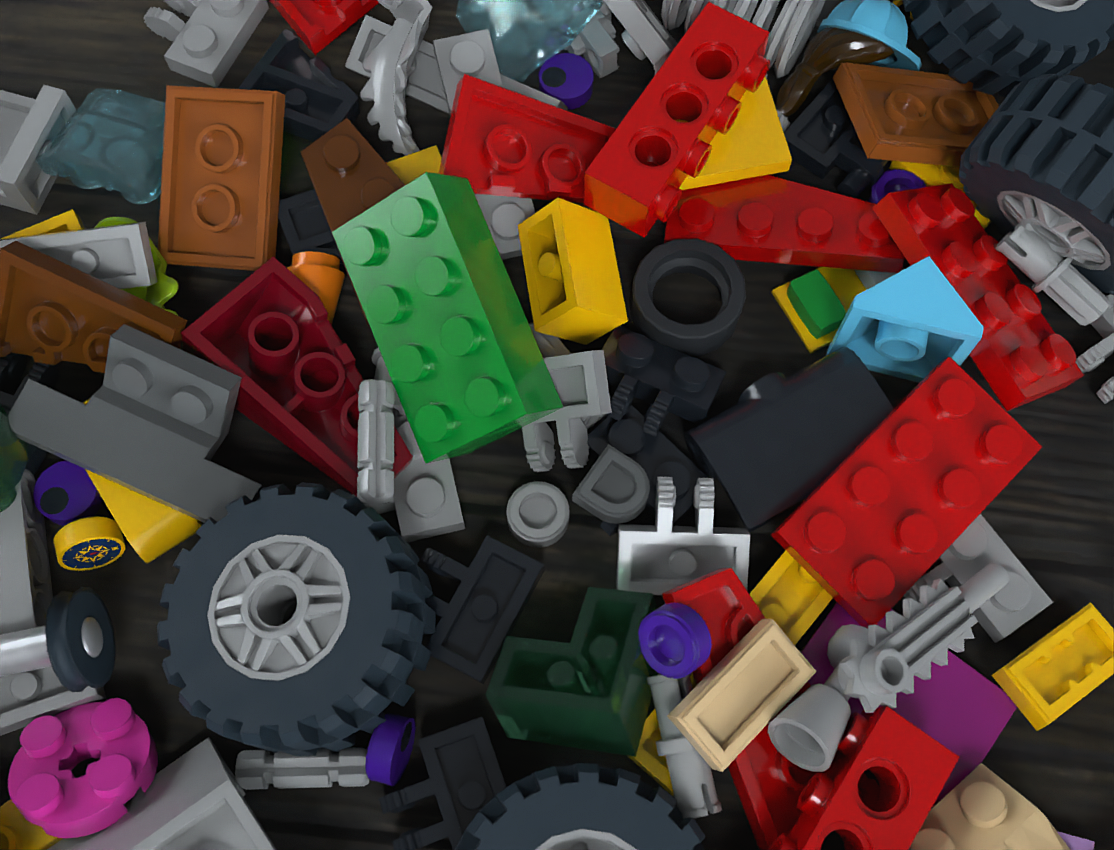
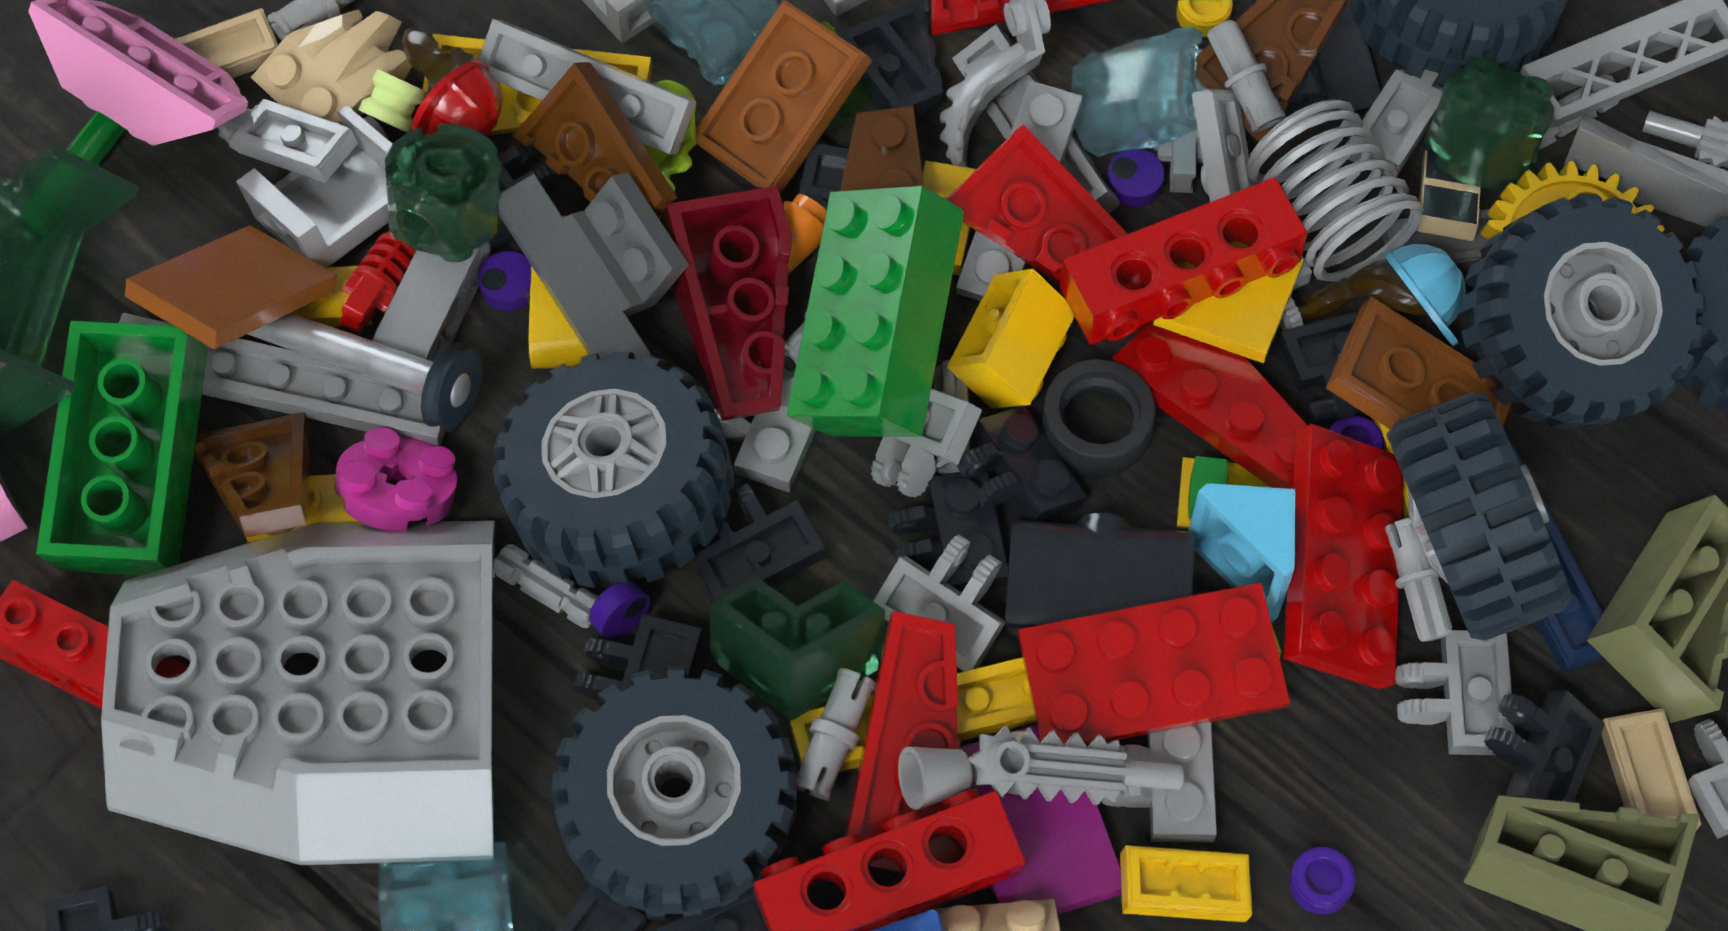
camera: 35 degrees right, 5 degrees down
yellow tile [54,516,125,571] -> none
light grey axle [357,379,394,505] -> none
light grey tile [507,481,569,548] -> none
dark grey tile [572,444,650,524] -> none
dark purple tile [638,603,712,679] -> none
tan tile [667,619,817,772] -> none

